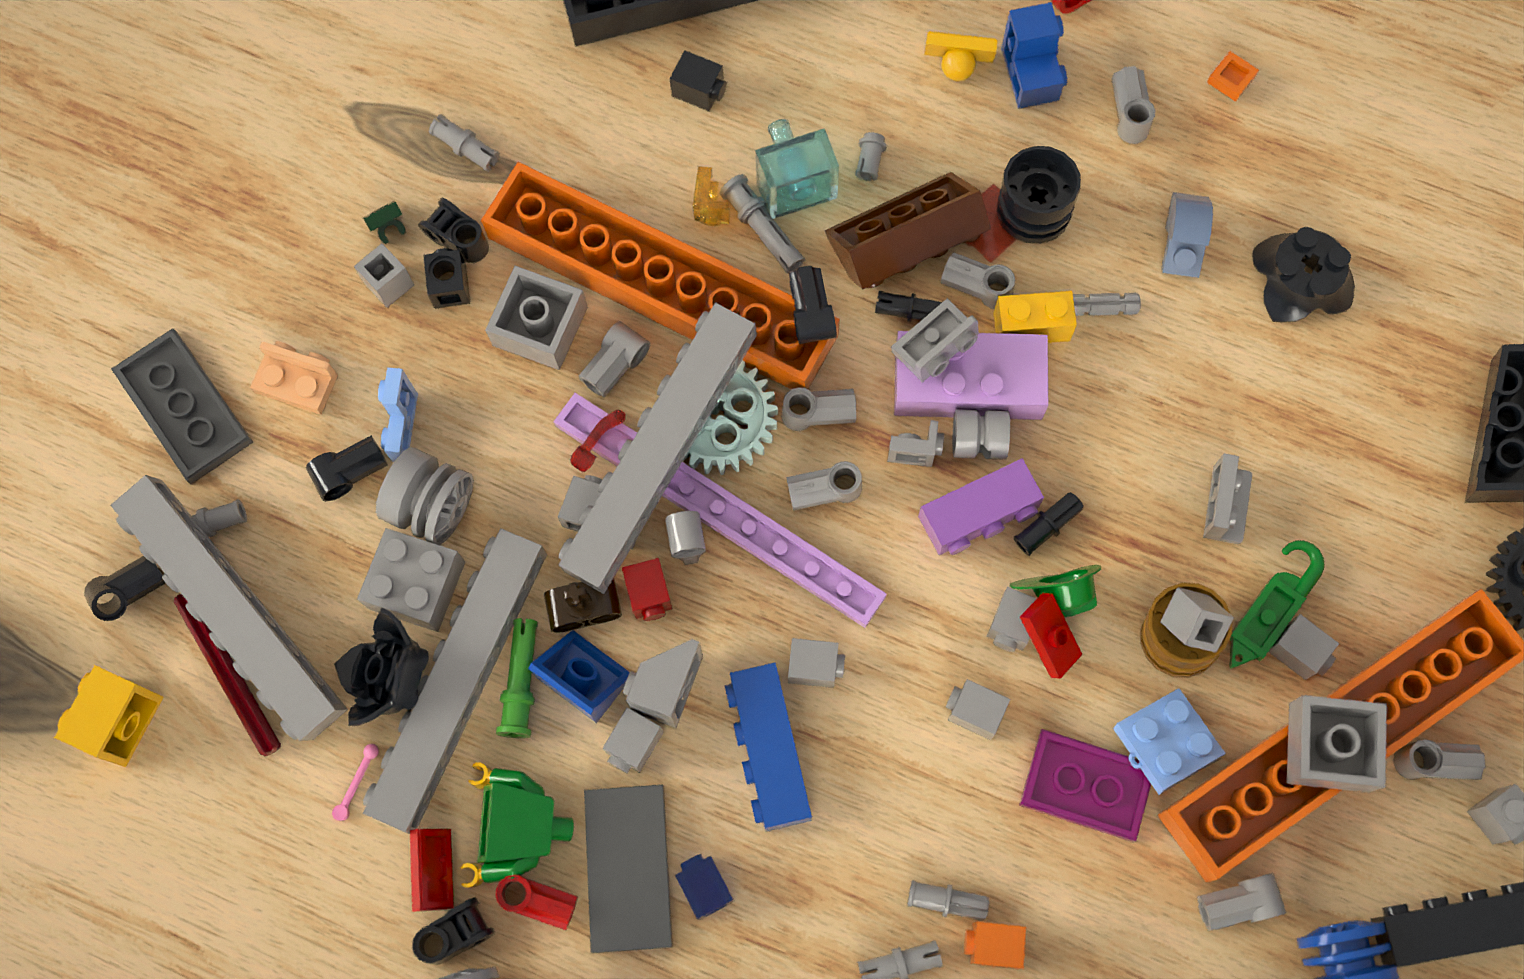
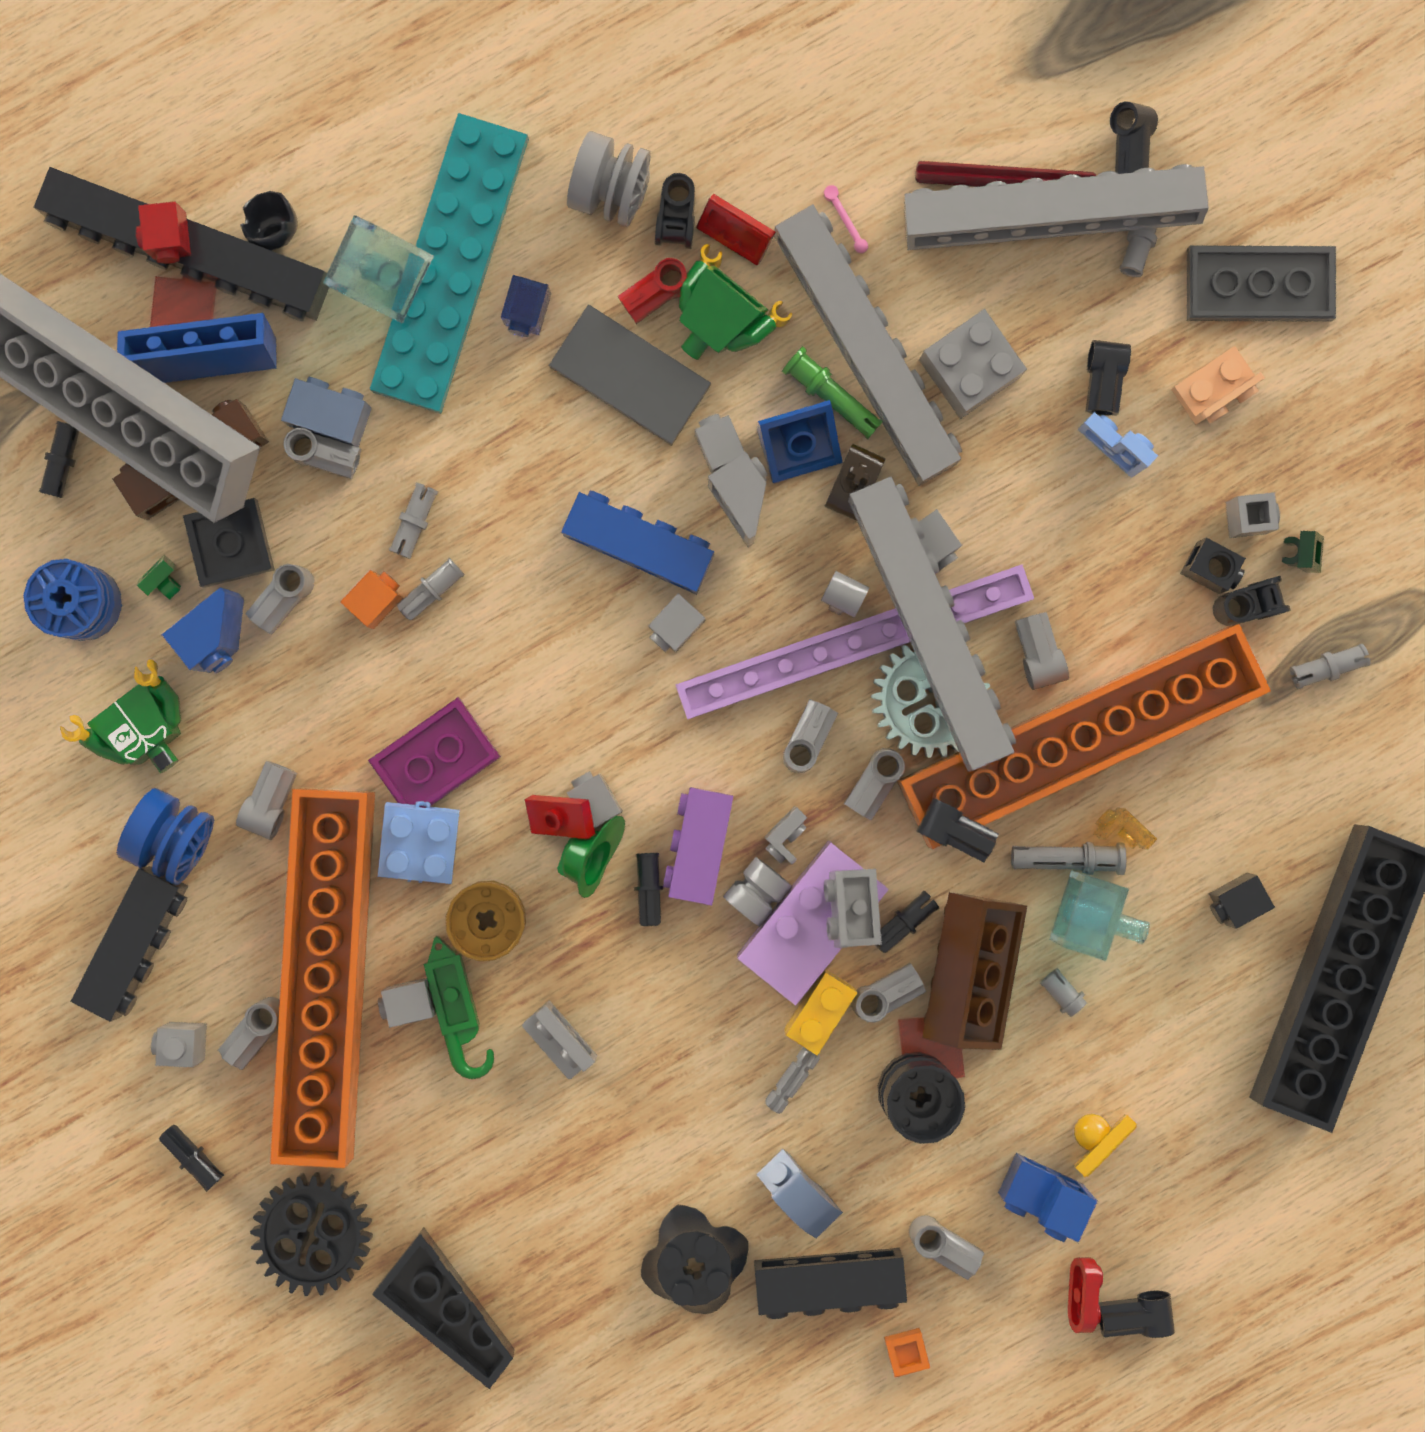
camera: 125 degrees right, 15 degrees up
yellow brick [54,665,164,767] -> none
black brick [334,608,429,726] -> none
light grey wheel [376,447,474,545] -> none
light grey brick [485,266,588,370] -> none
clear red piece [570,410,626,472] -> none
red brick [621,558,673,621] -> none
clear blue brick [675,854,735,921] -> none
light grey brick [946,679,1010,740] -> none
light grey brick [1160,587,1234,652] -> none
light grey brick [1287,695,1387,793] -> none
none -> black brick [754,1248,907,1319]

